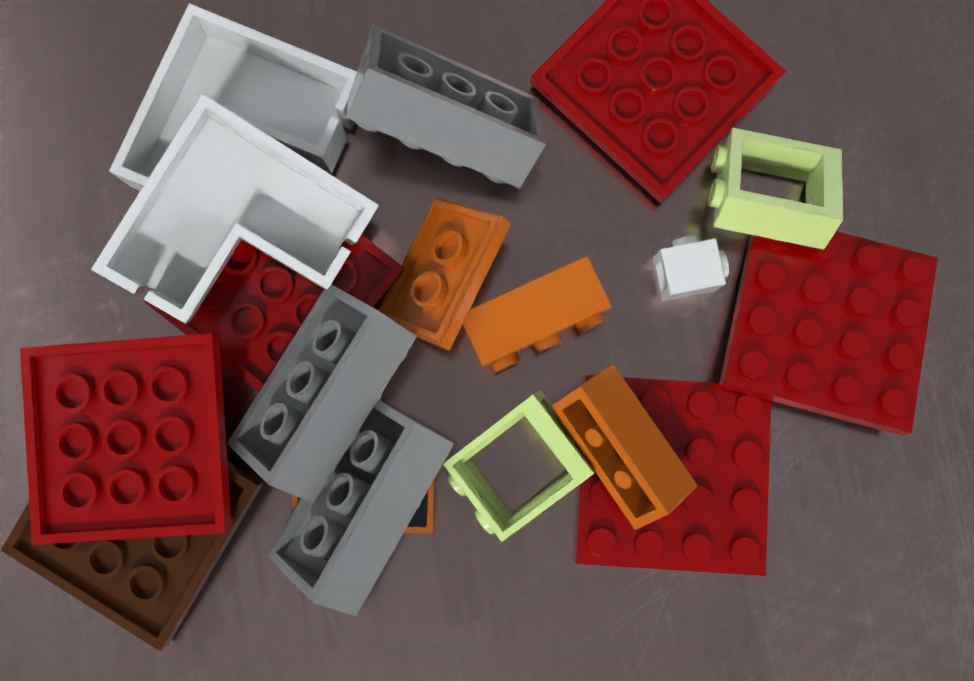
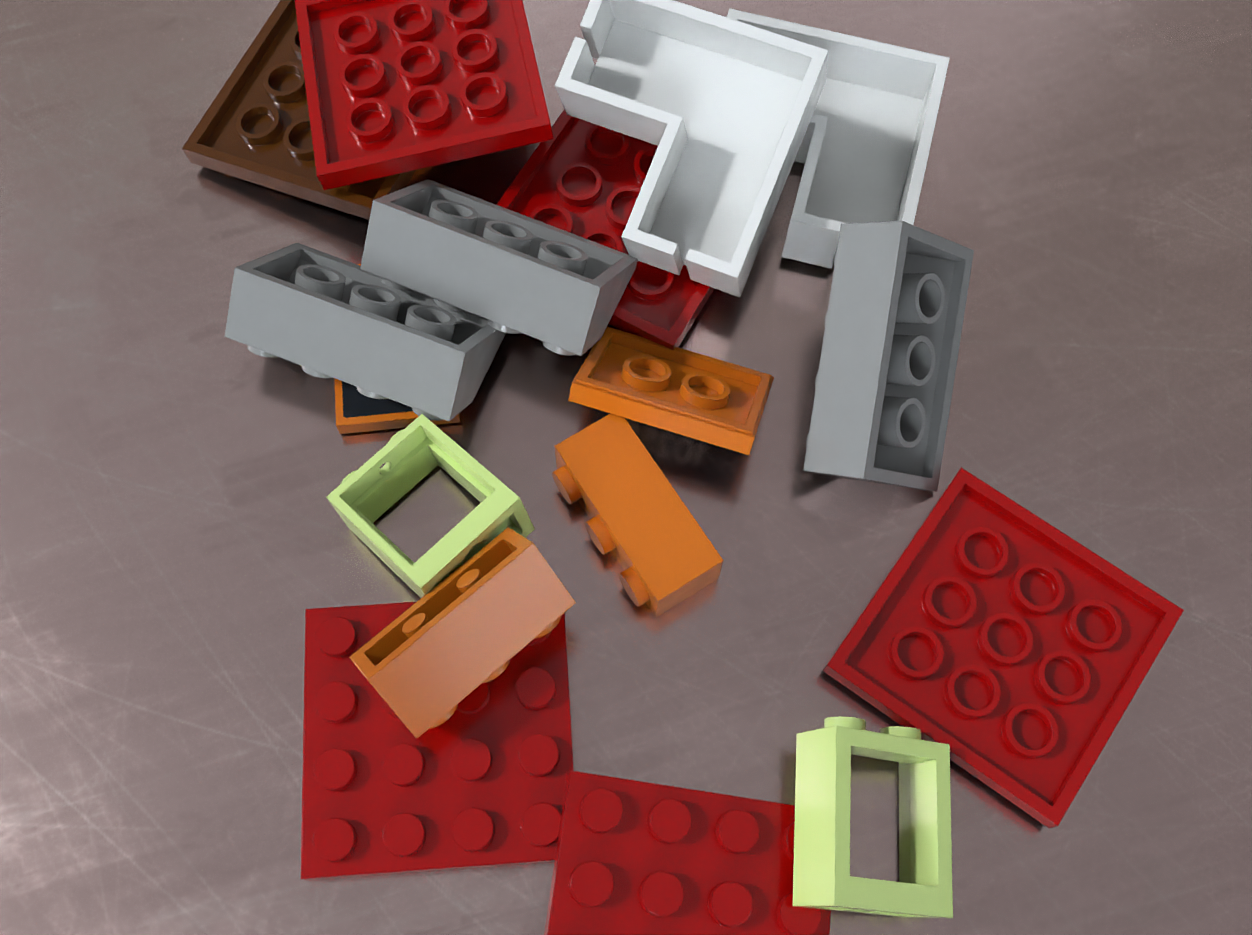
camera: 80 degrees right, 15 degrees down
white brick [652,235,729,302] -> none

